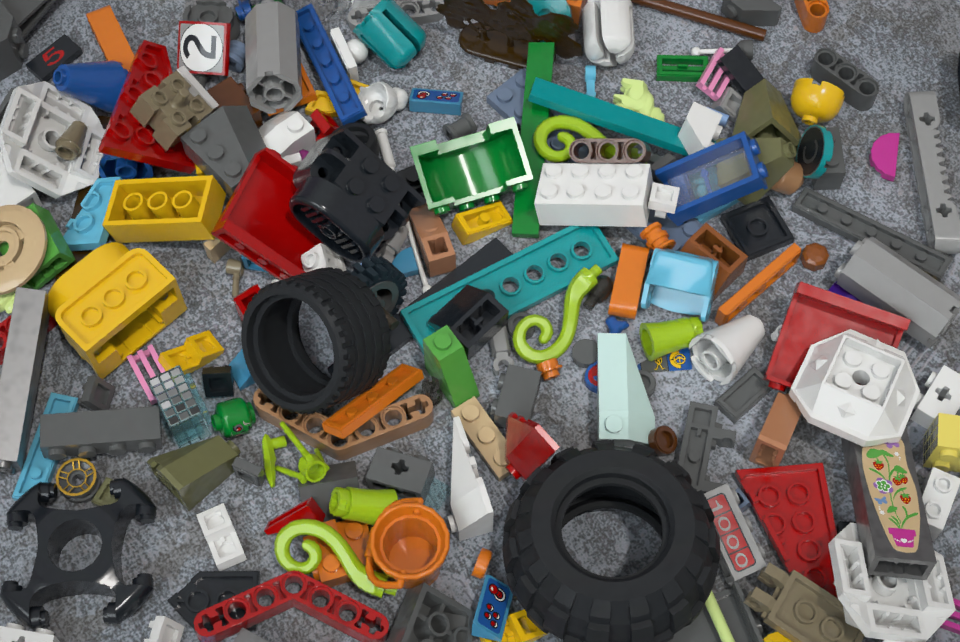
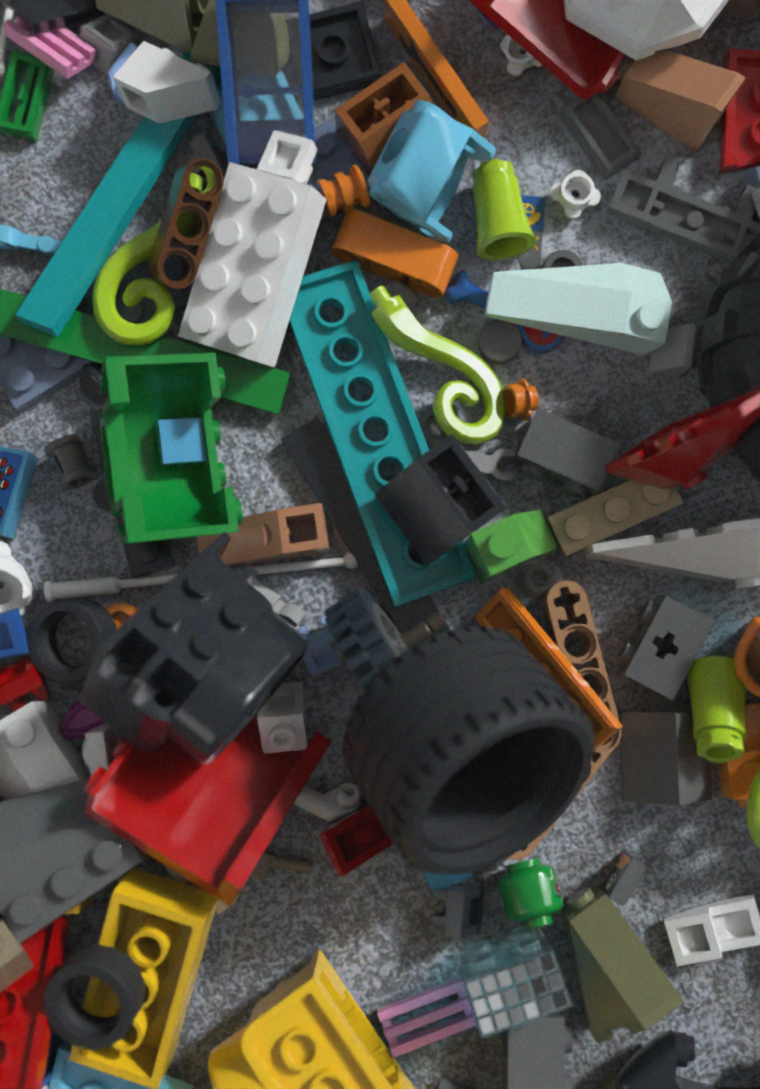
camera: 80 degrees left, 20 degrees up
yellow slope [158,330,224,380] -> none
lime bar [262,434,287,488] -> none
red piece [264,497,326,535] -> none
lime plant [275,421,330,484] -> none
dark azure tile [392,247,419,277] -> none
yellow slope [451,201,513,245] -> none
yellowish green animal [613,78,665,122] -> none
reddish brown tile [648,426,677,456] -> none
white cone [689,315,765,385] -> none
none -> black tyre [44,944,145,1050]
none -> dark azure tile [155,417,207,466]
none -> white plate [550,170,601,219]

